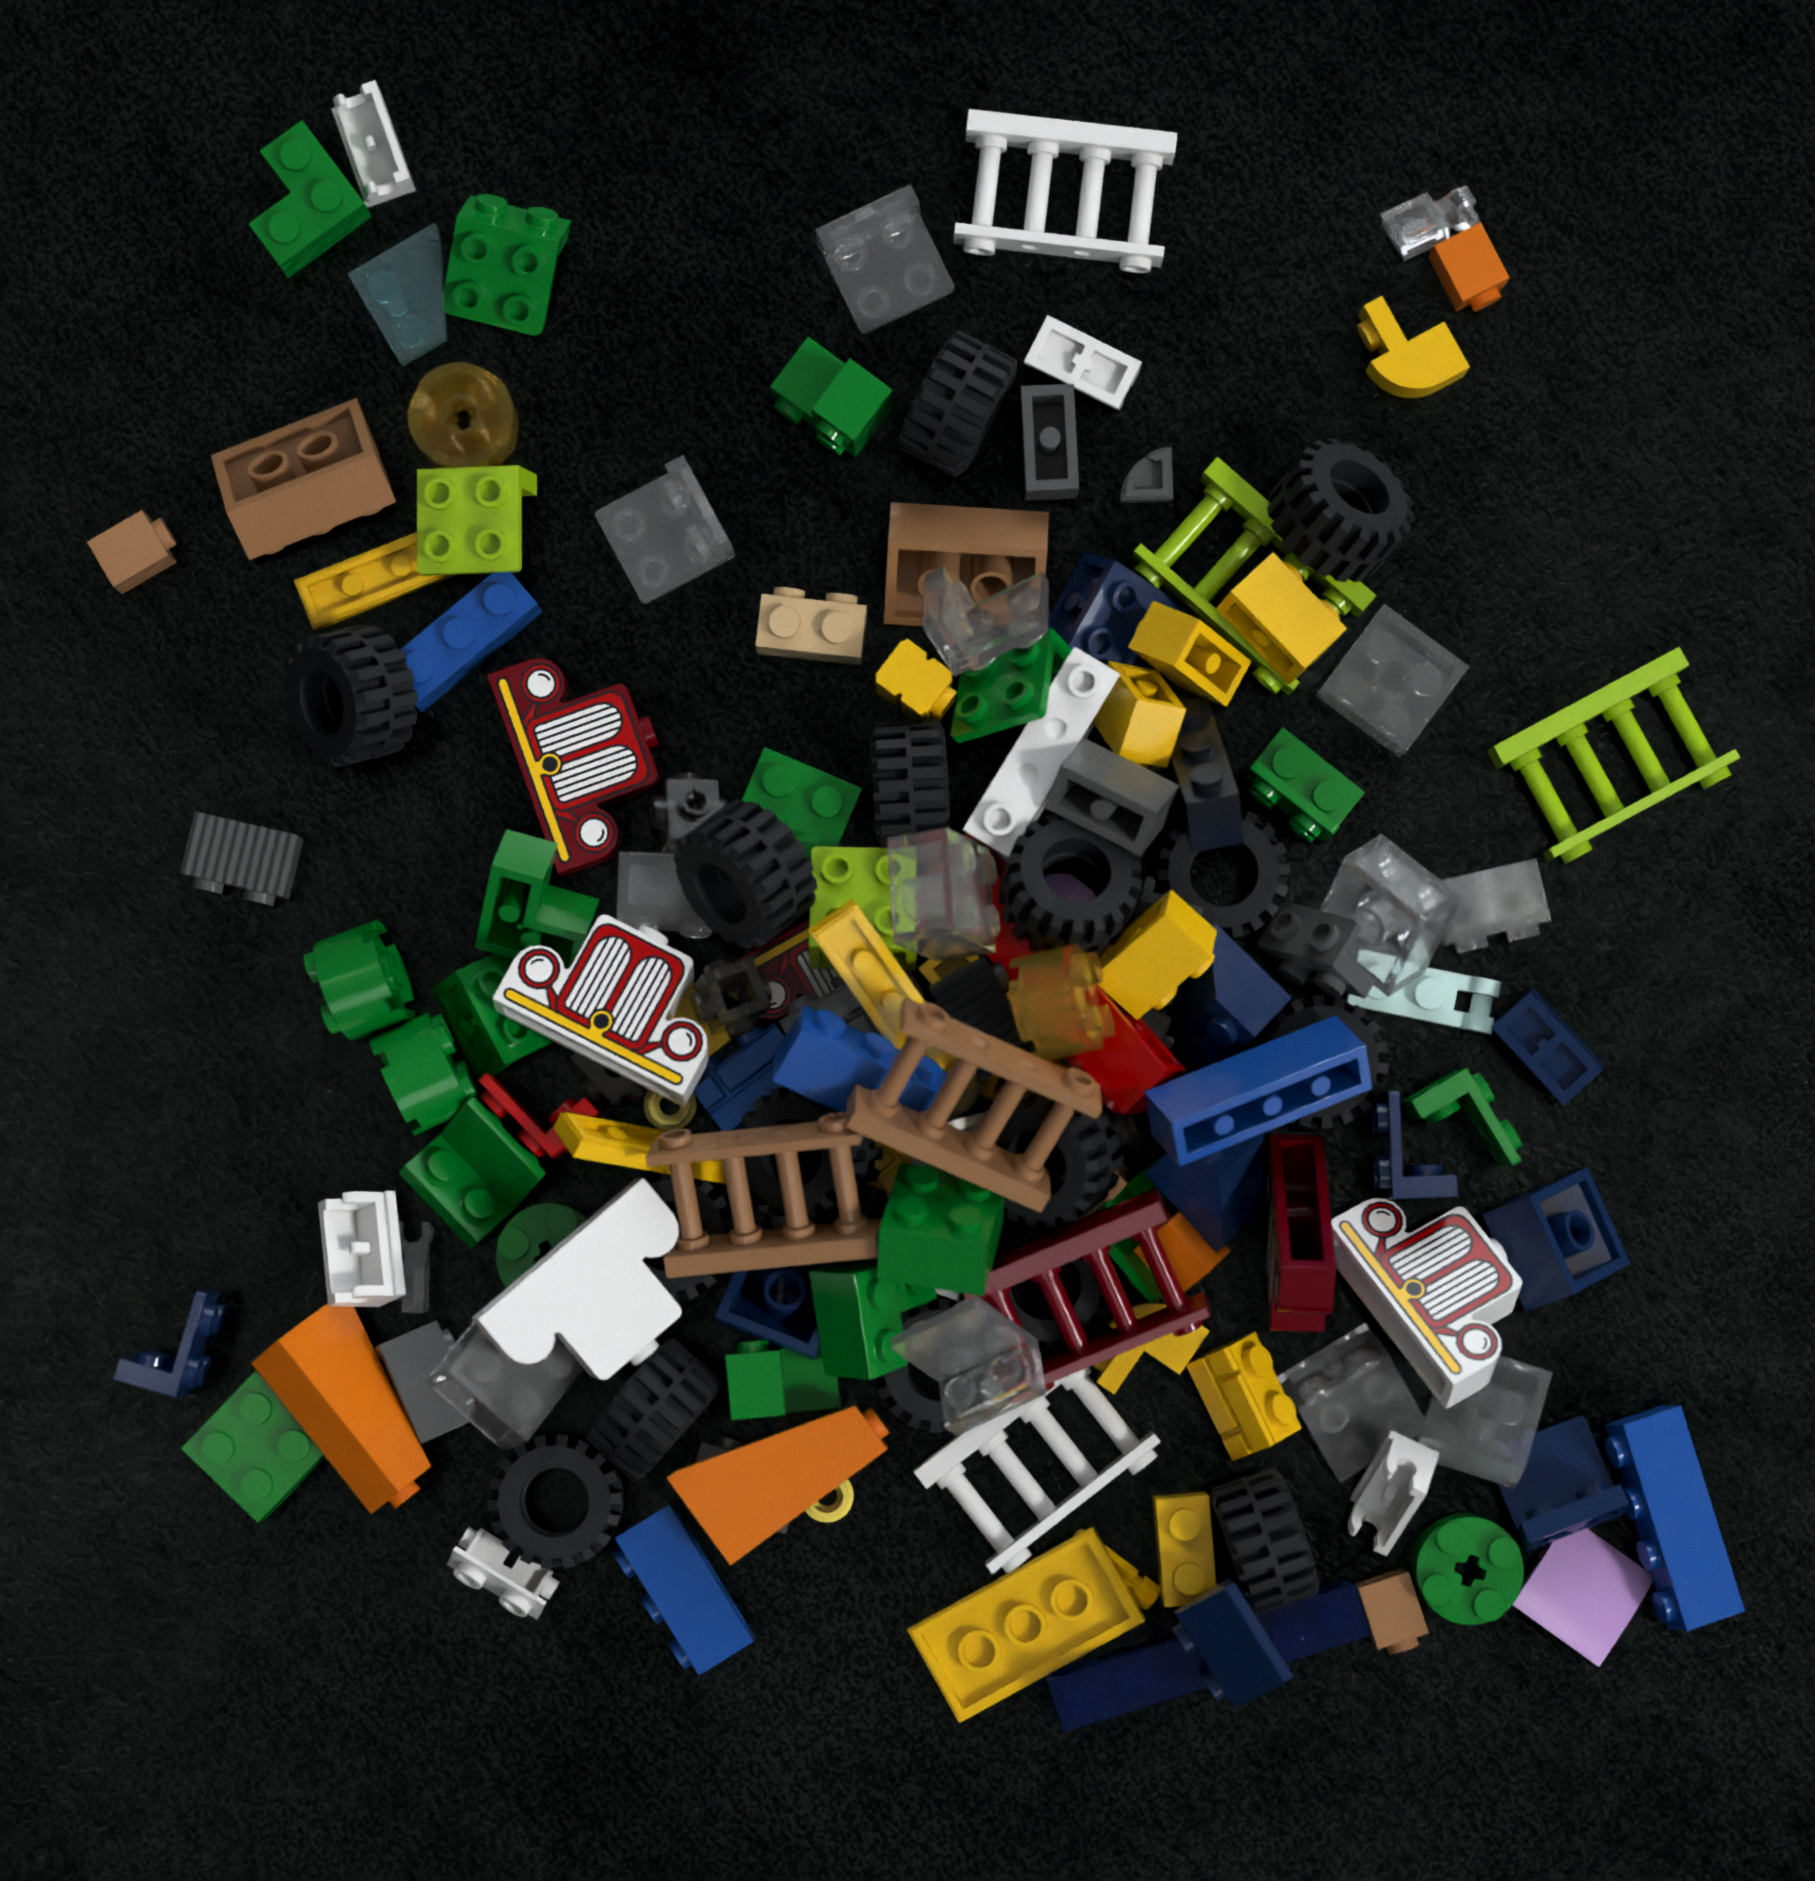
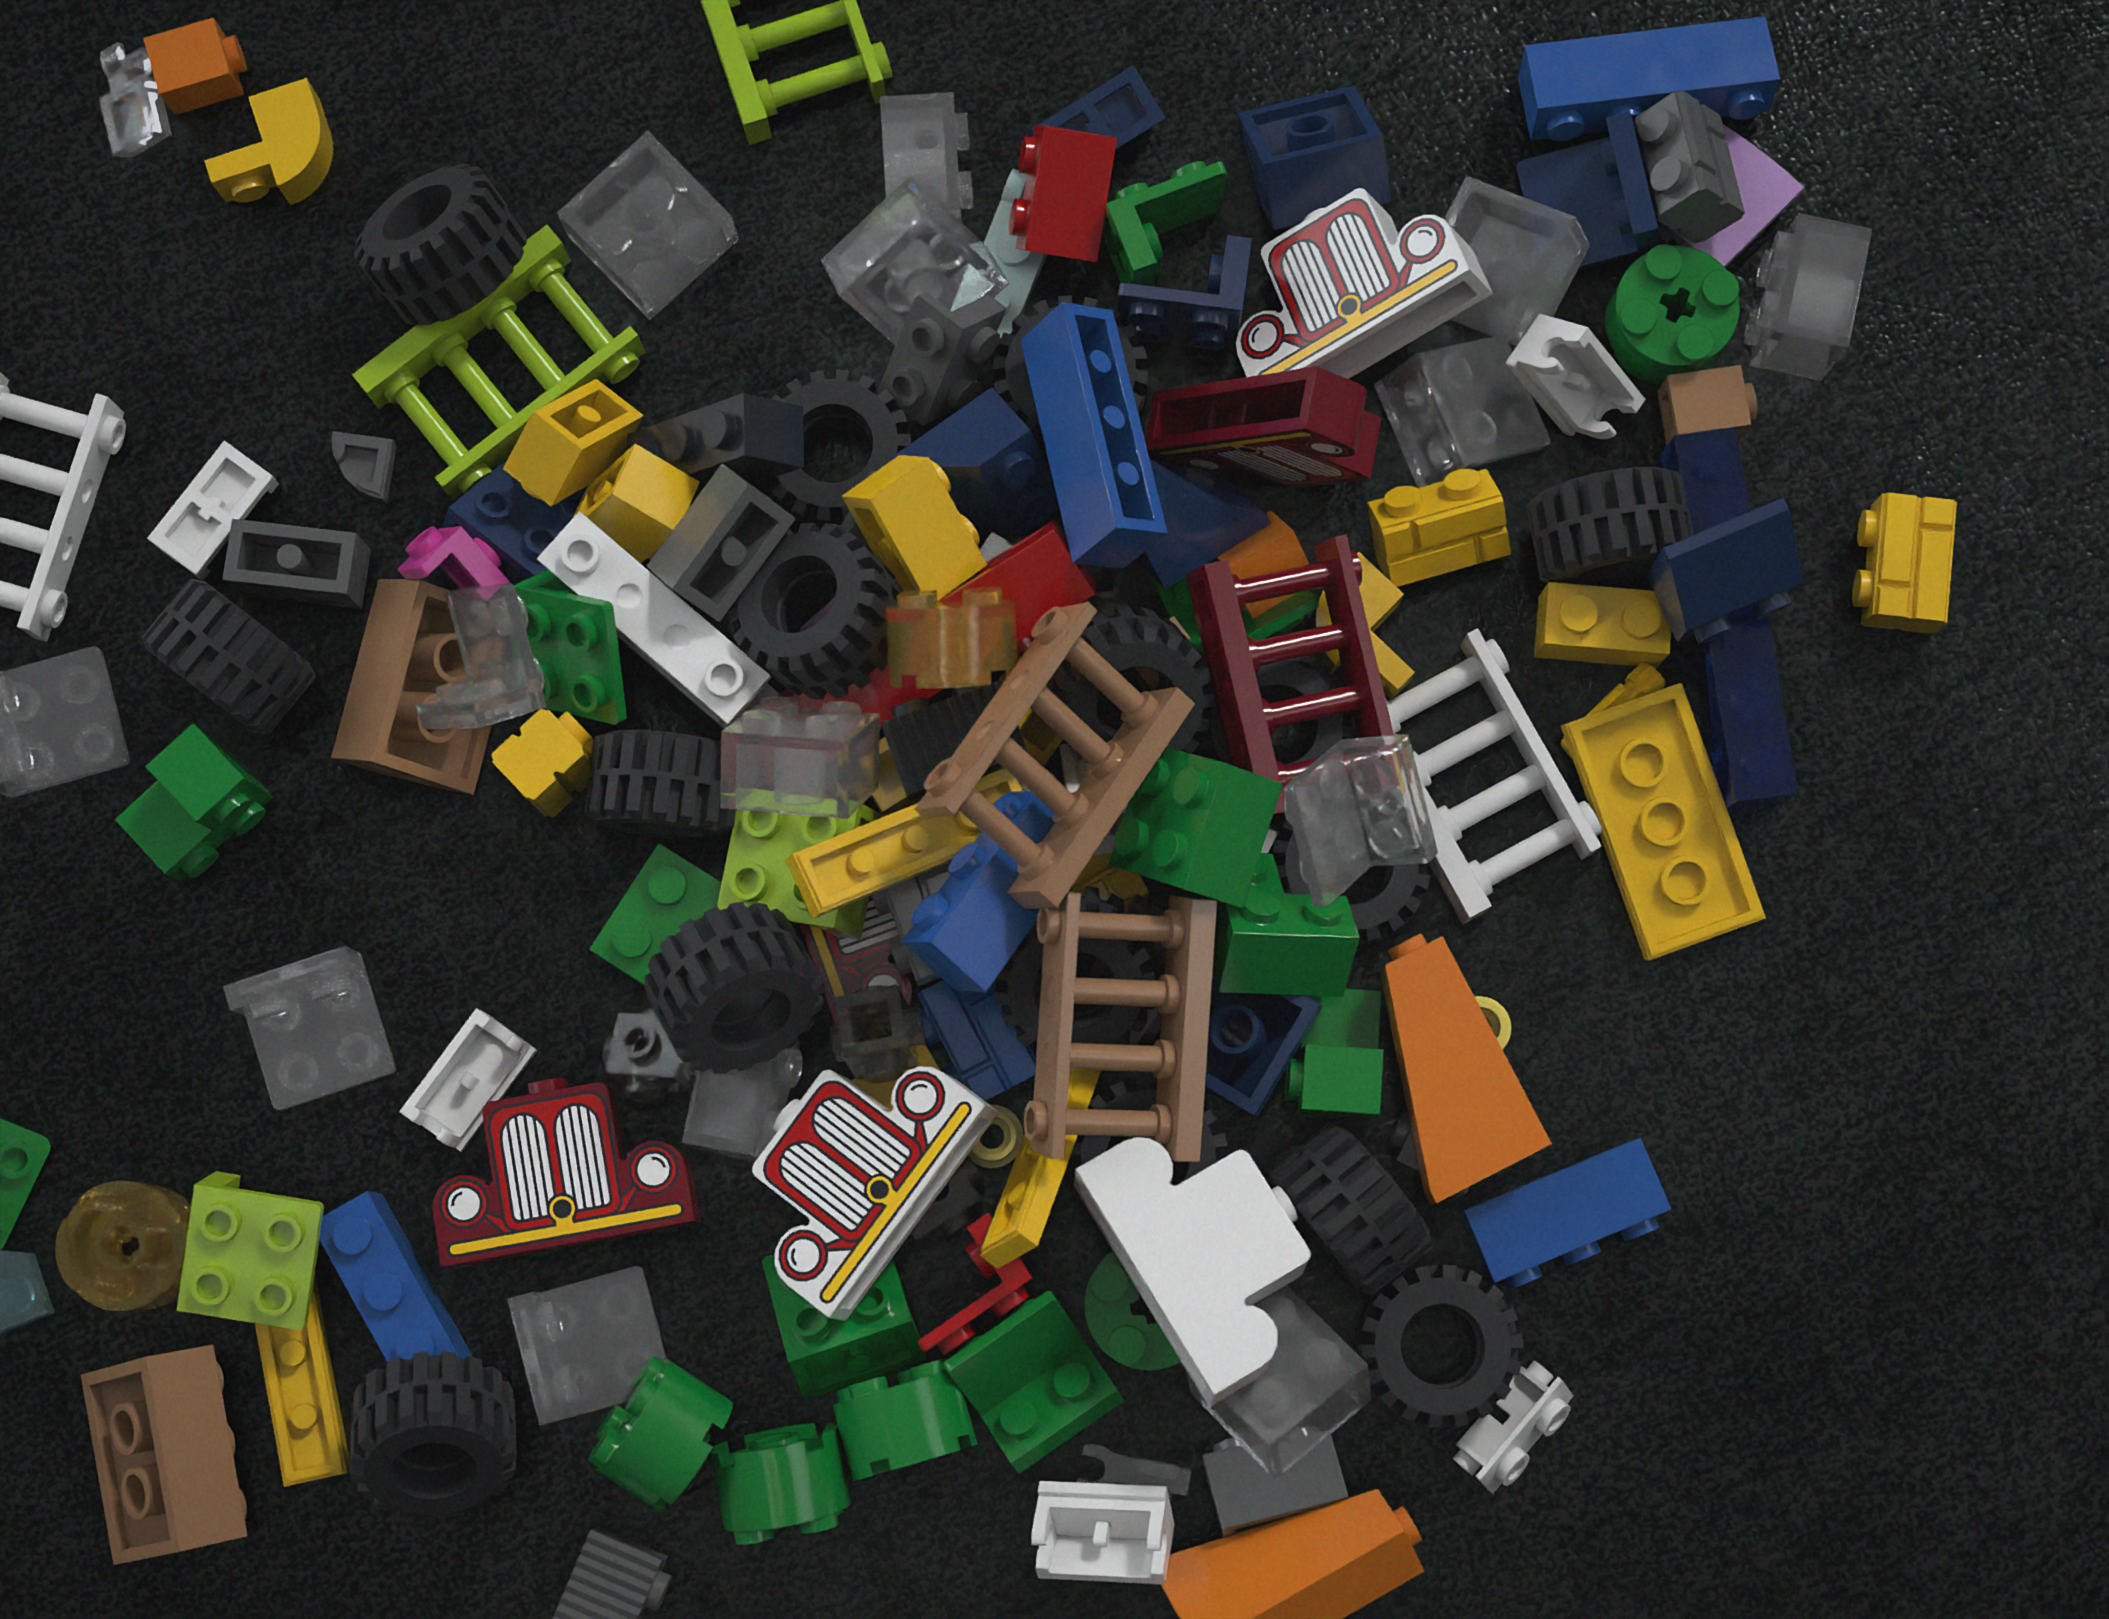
camera: 80 degrees left, 5 degrees down
green brick [475,829,600,969] -> none
tan brick [756,587,867,665] -> none
yellow brick [1216,552,1347,685] -> none
green bracket [1242,727,1365,843] -> none
none -> dark pink bracket [397,526,510,600]
none -> white hinge [399,1008,538,1152]
none -> clear bracket [507,1266,667,1426]
none -> green brick [588,1355,733,1512]
none -> red brick [1009,125,1117,262]
none -> dark grey brick [1633,90,1745,244]
none -> clear brick [1744,213,1872,381]
none -> yellow brick [1852,493,1957,633]

